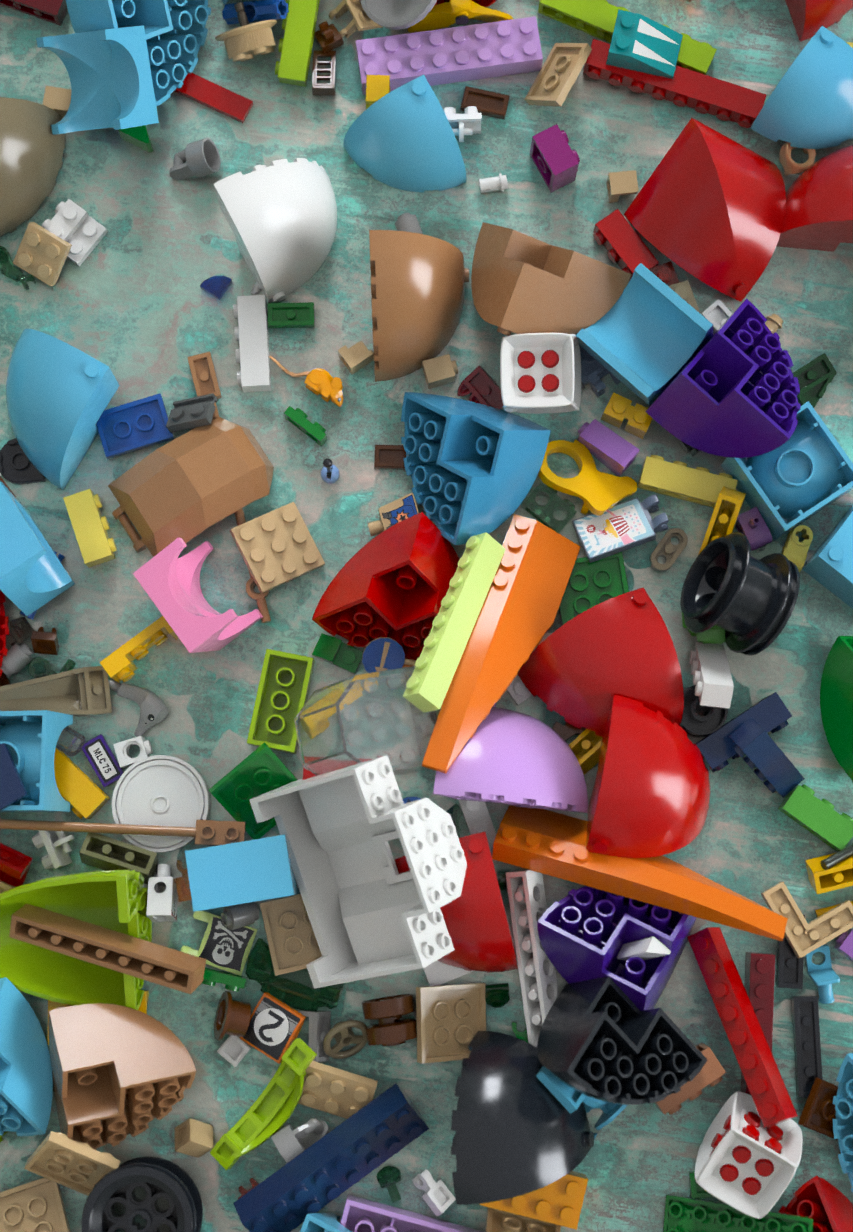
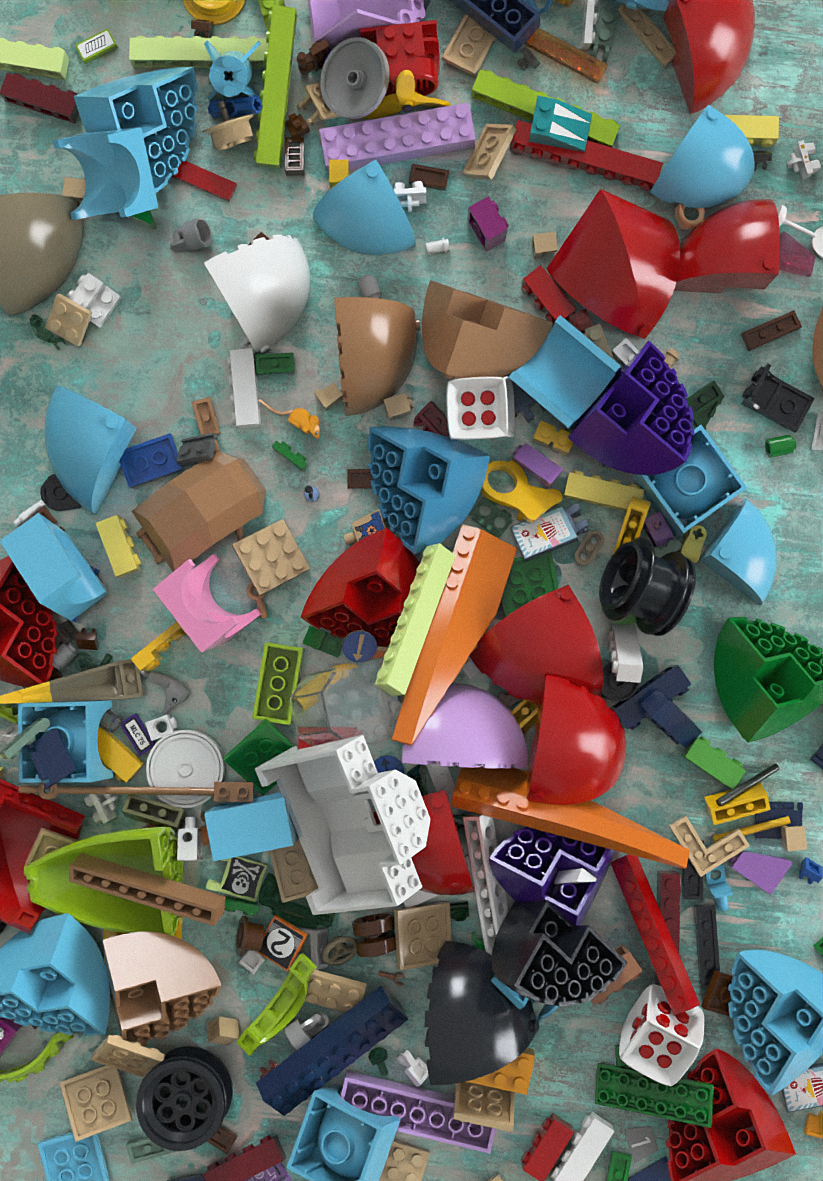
camera: 10 degrees right, 5 degrees up
clear blue tile [200,276,232,300] -> none
light grey brick [221,902,259,930] -> none
none -> nougat hand [378,971,405,987]

